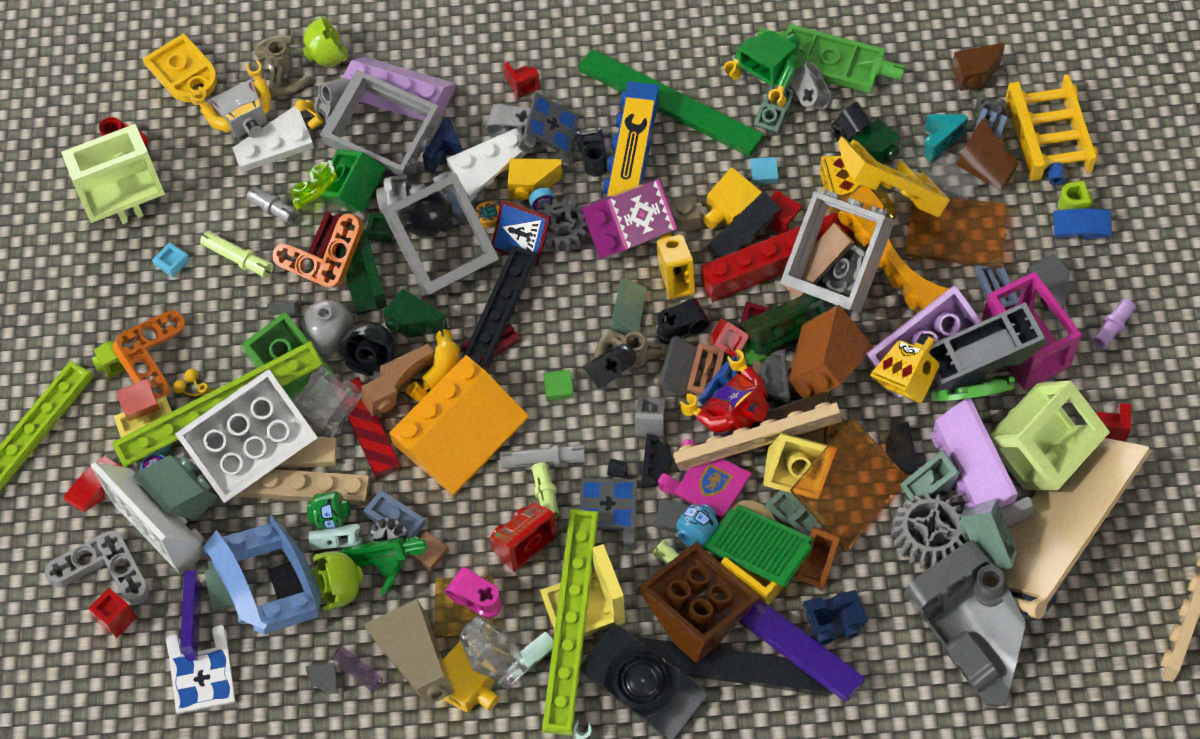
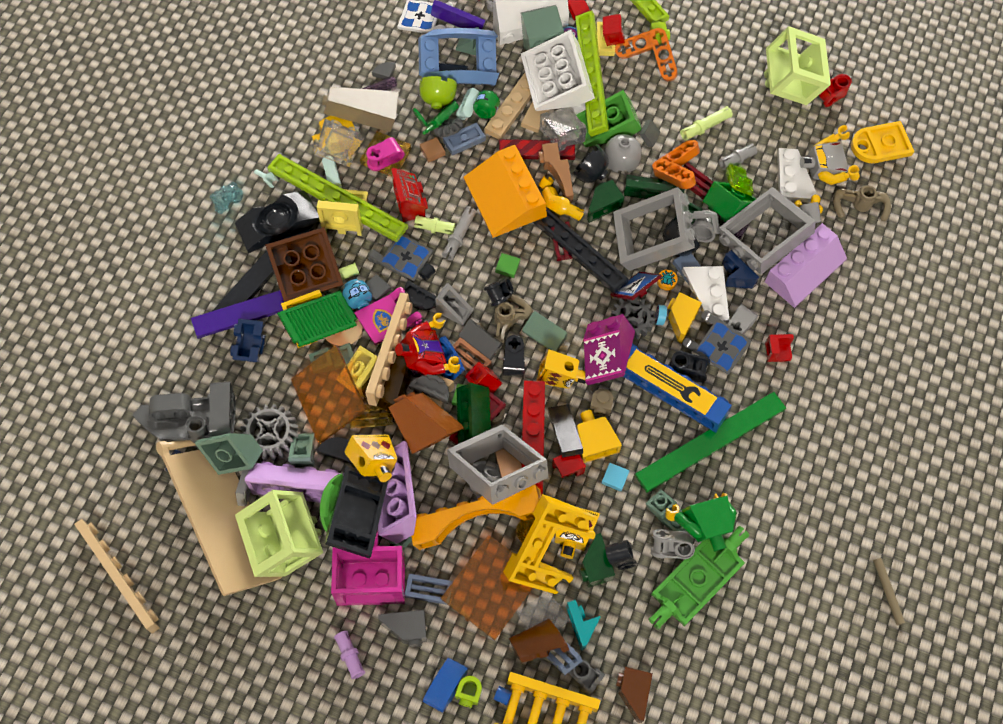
camera: 110 degrees right, 5 degrees up
medium azure tile [152,242,191,278] -> none
yellow piece [172,369,213,397] -> none
lime cylinder [302,16,350,67] -> none
dark orange slope [796,526,841,589] -> none
red panel [1095,403,1131,442] -> none

